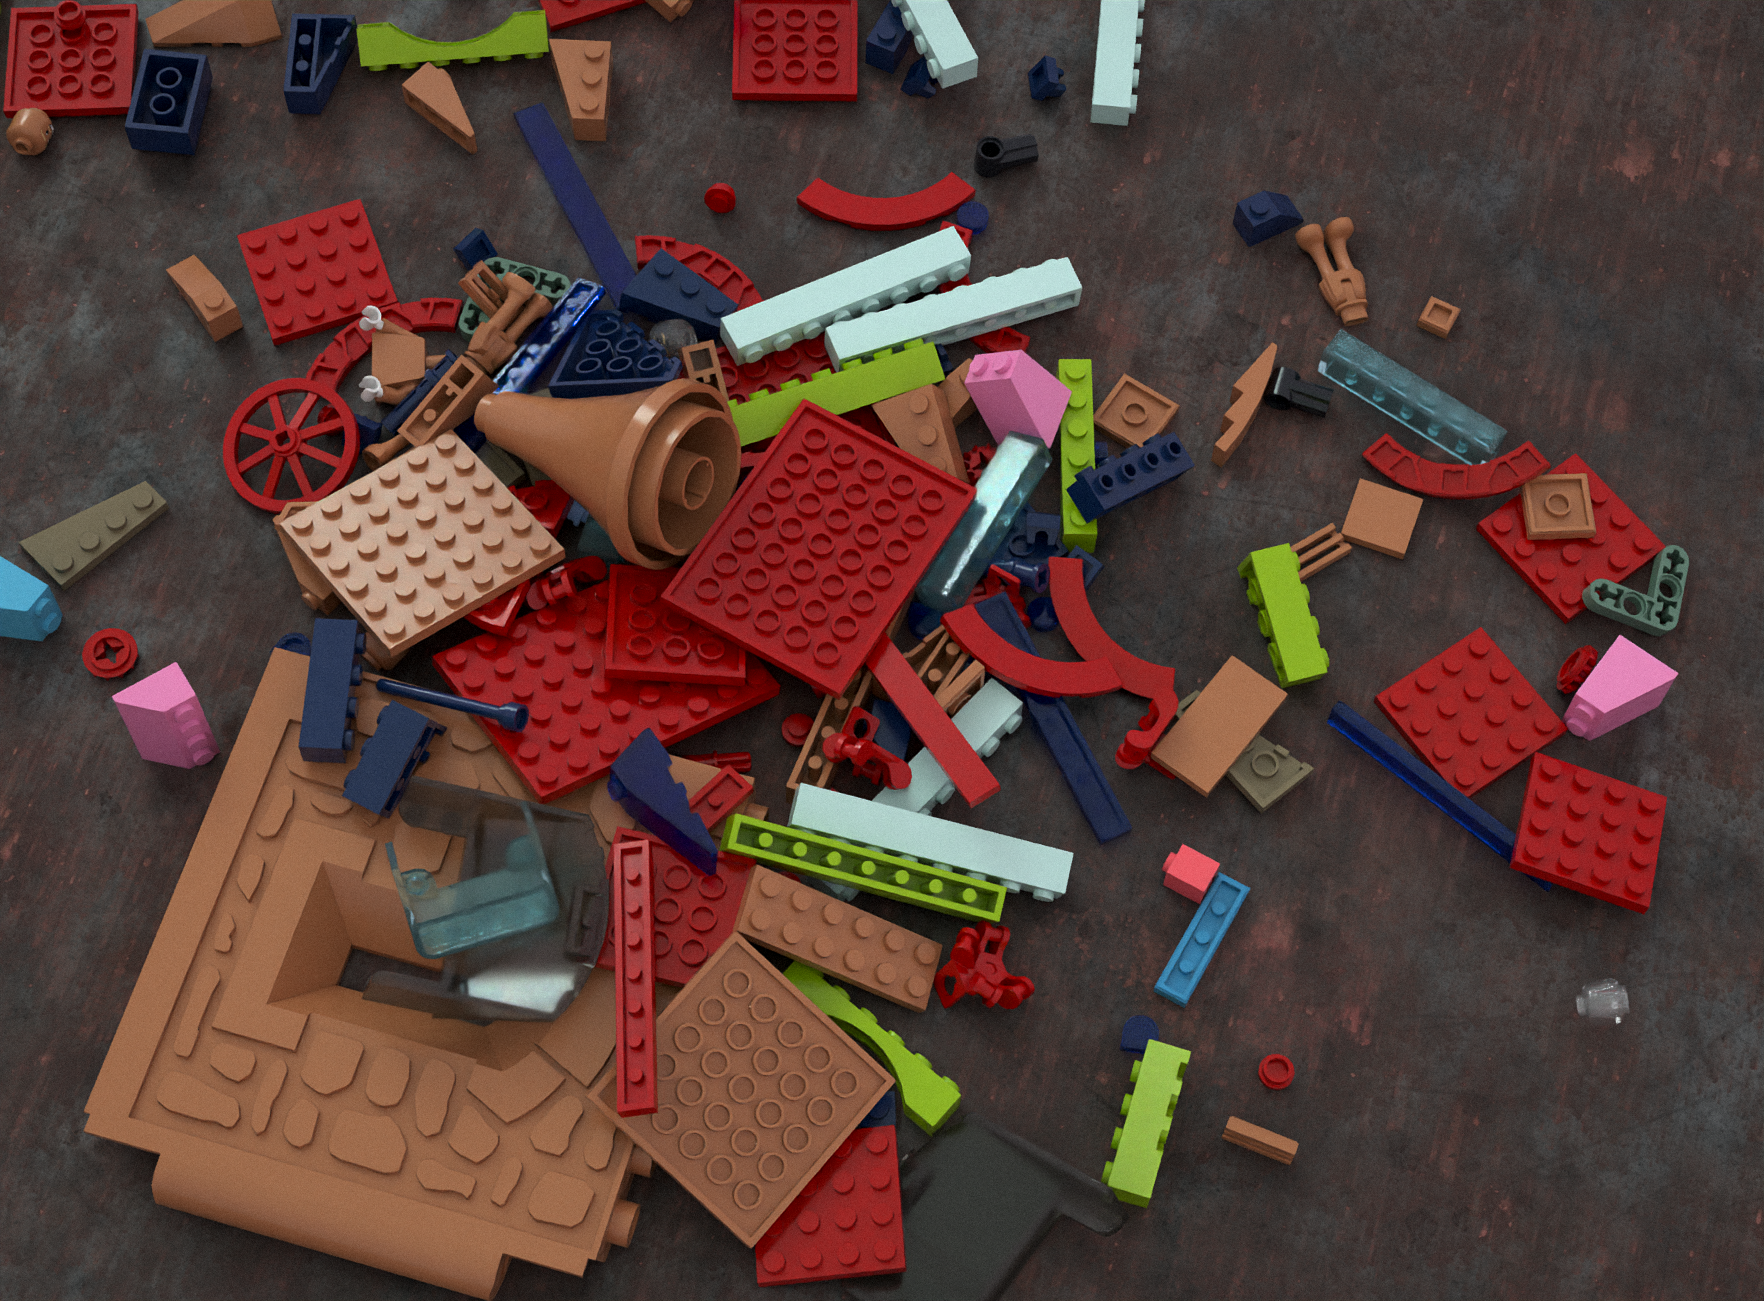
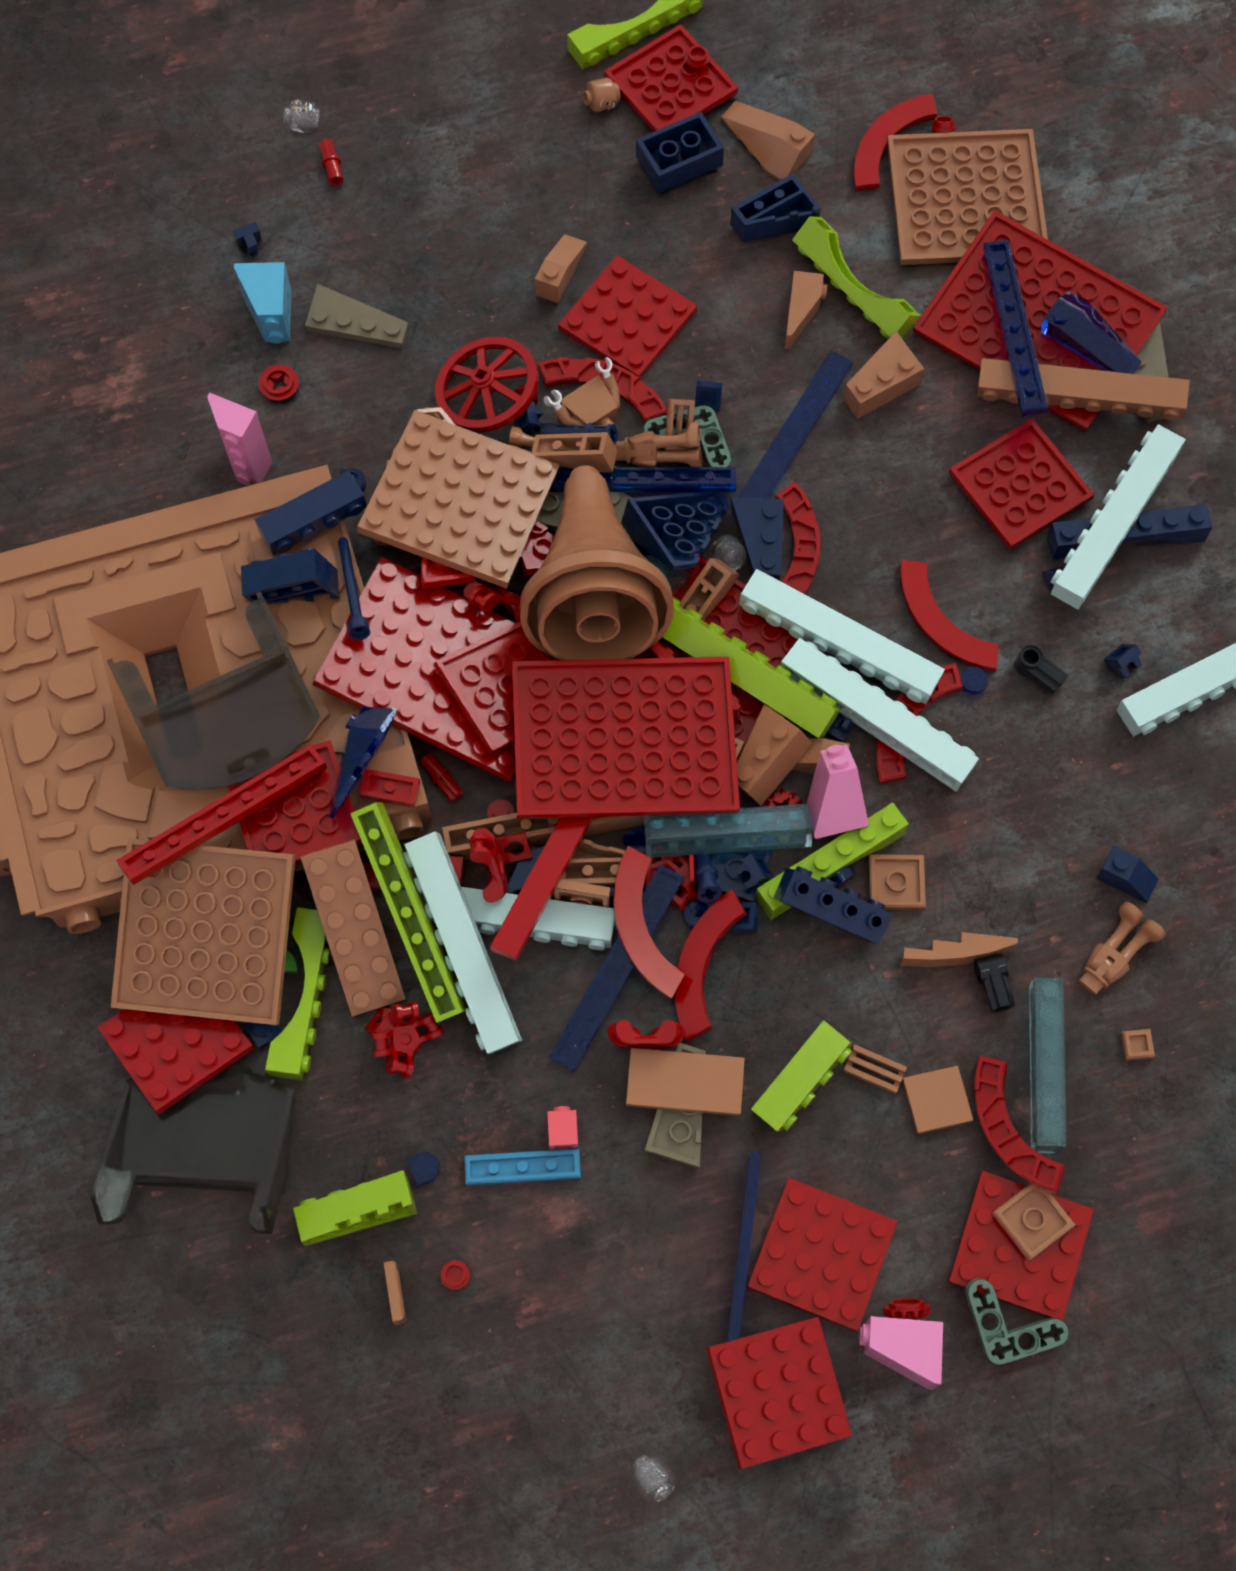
camera: 60 degrees right, 5 degrees up
clear light blue windscreen [385,801,559,959] -> none
red plate [704,183,736,213] -> none

